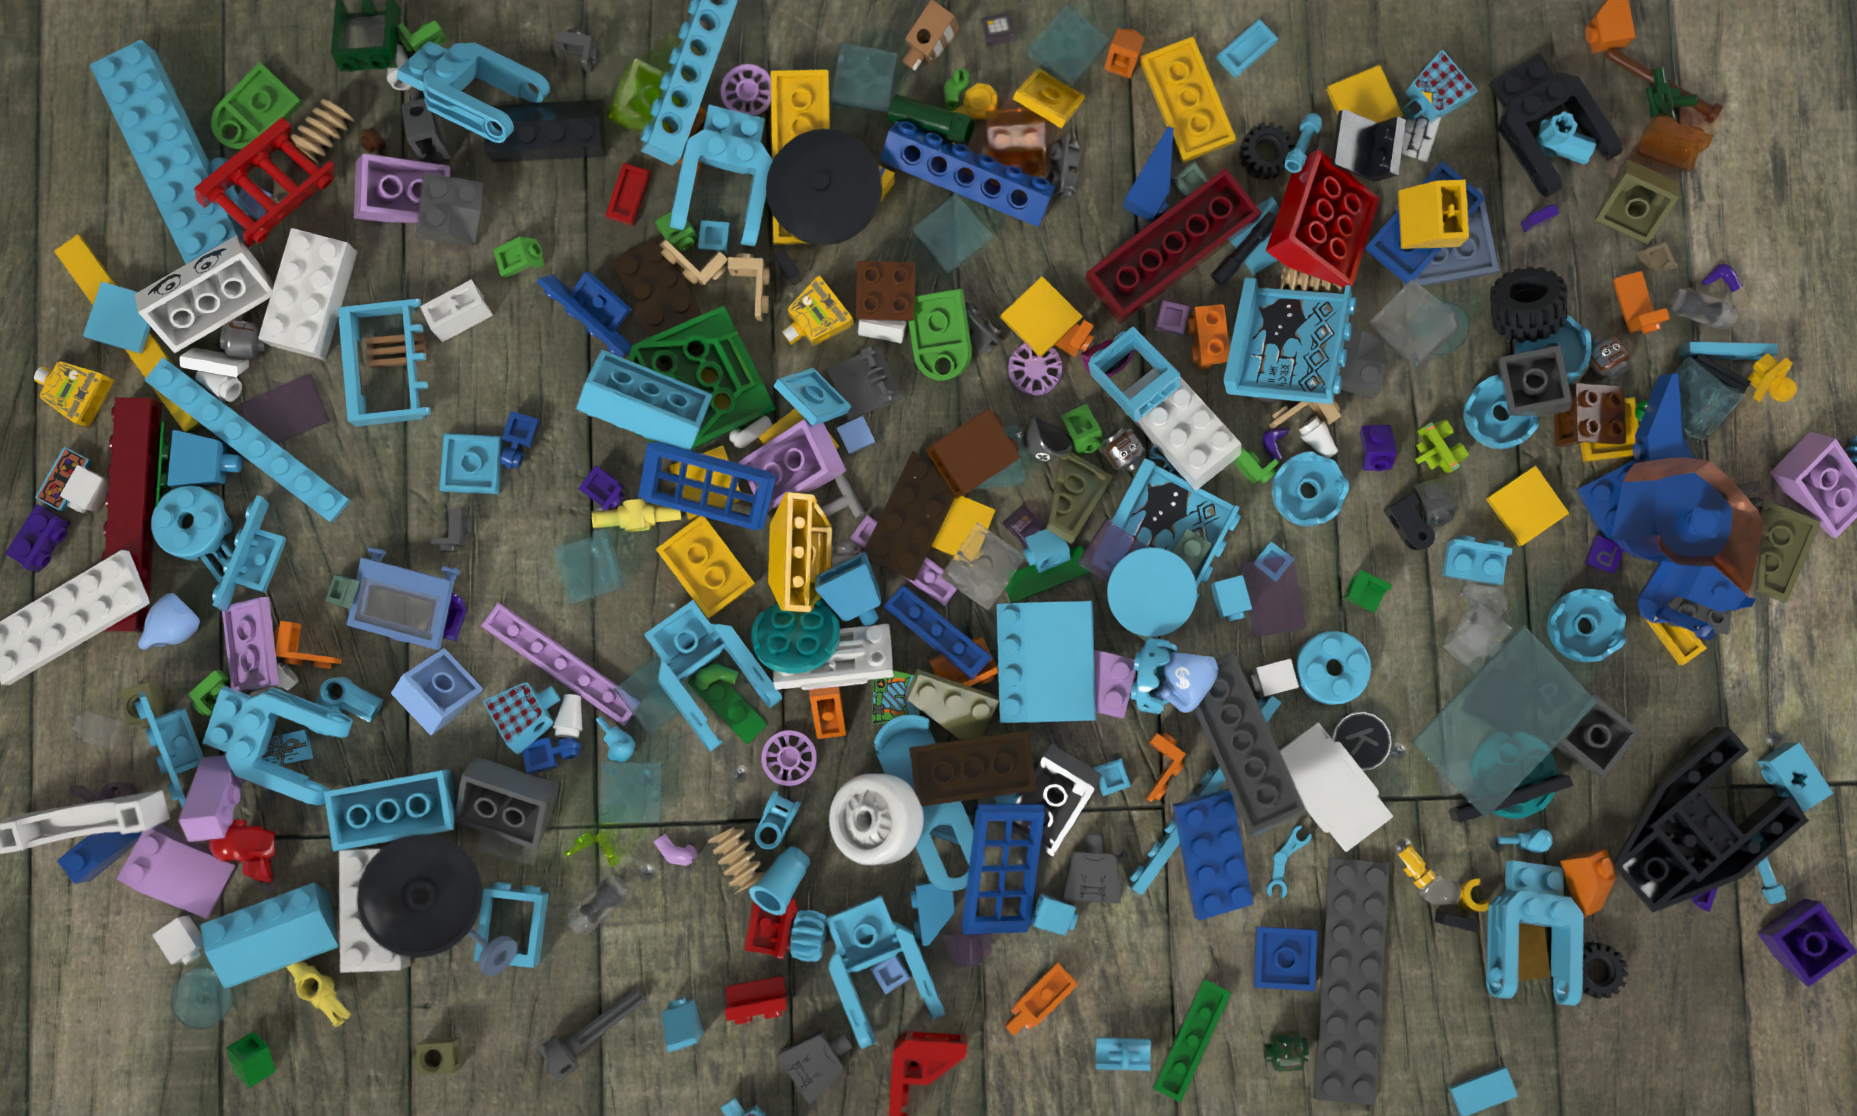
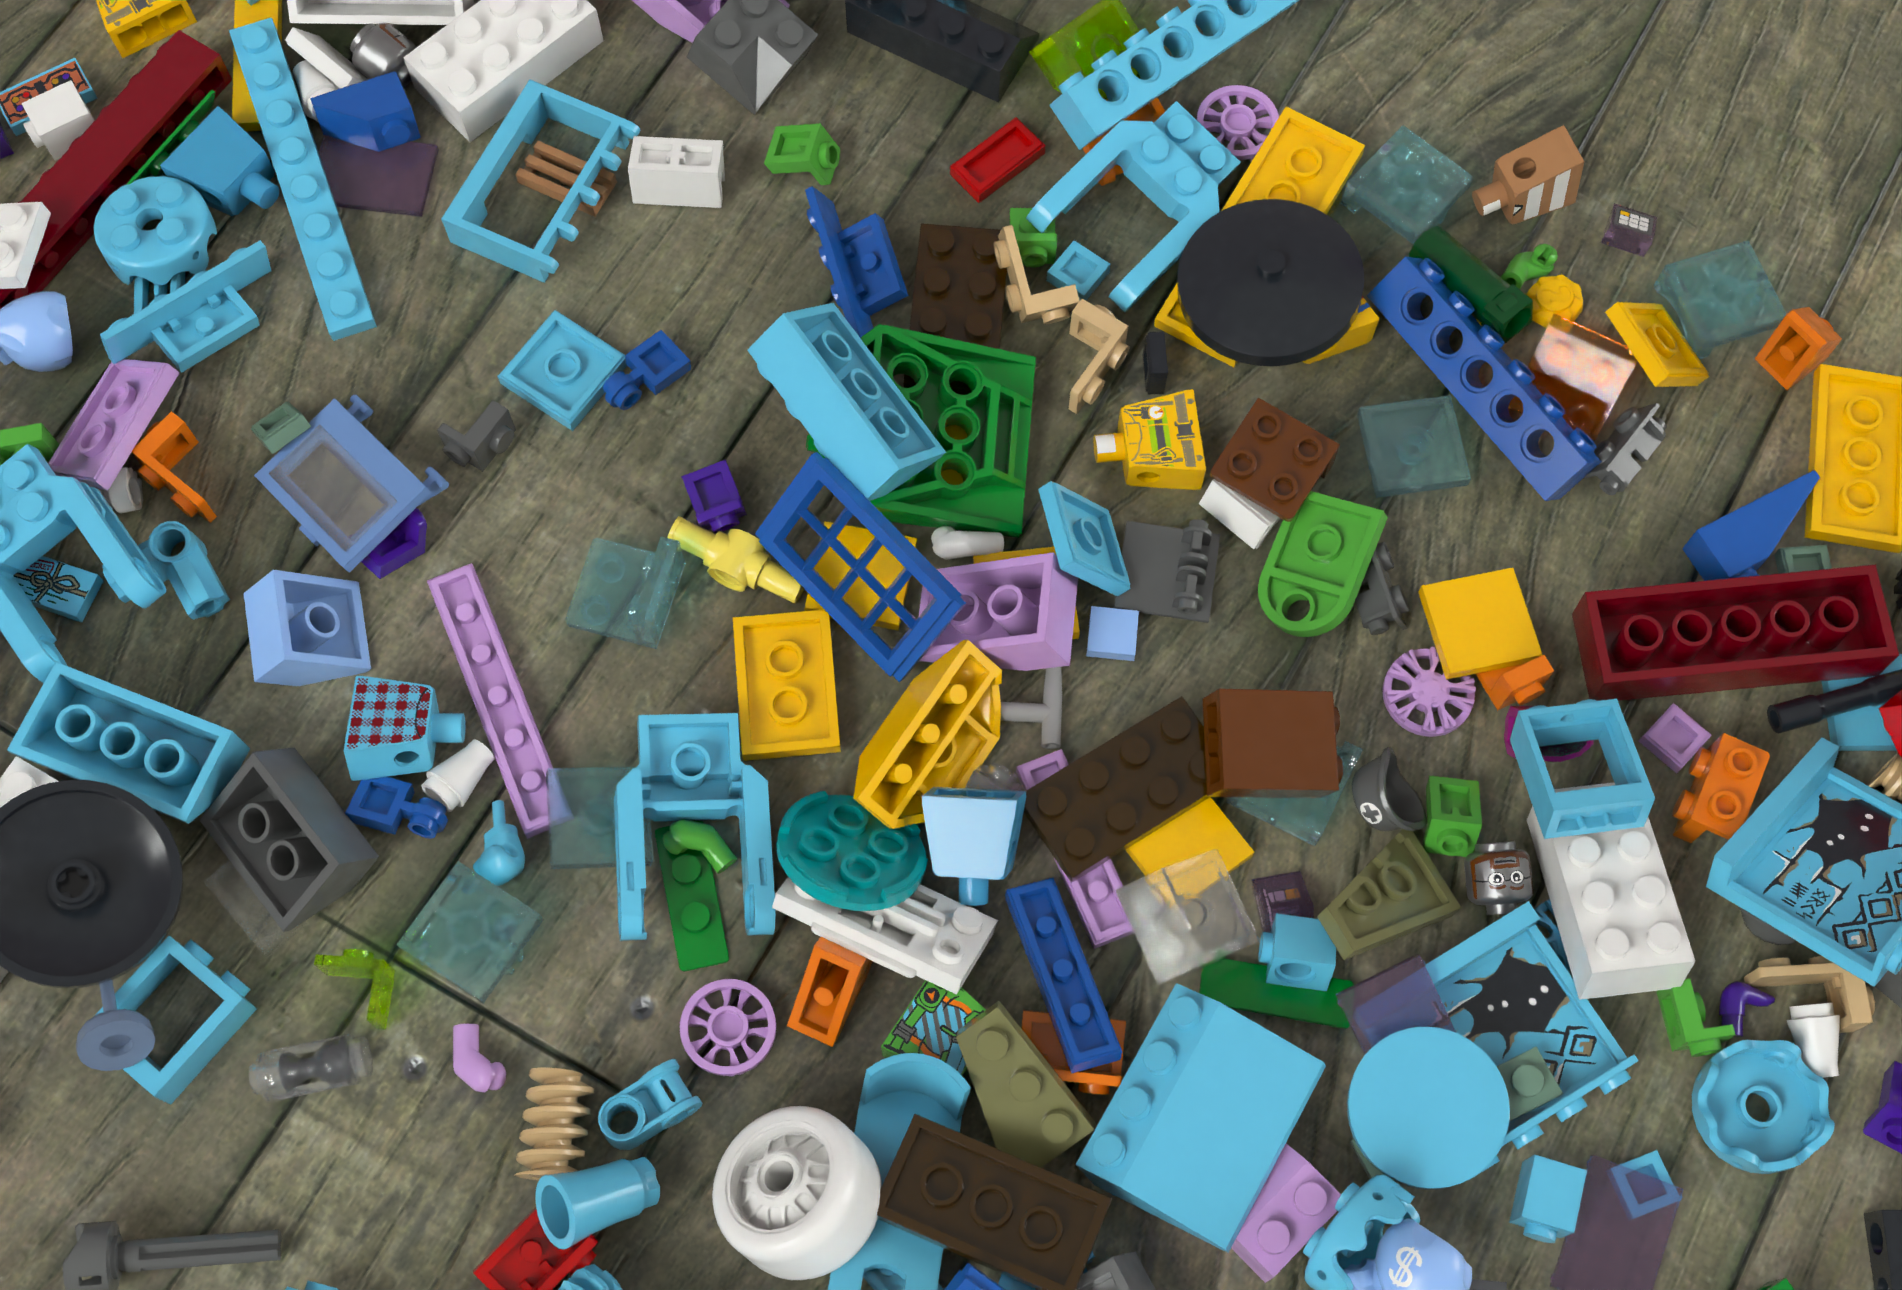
camera: 30 degrees right, 15 degrees down
none -> blue slope [310,71,421,152]

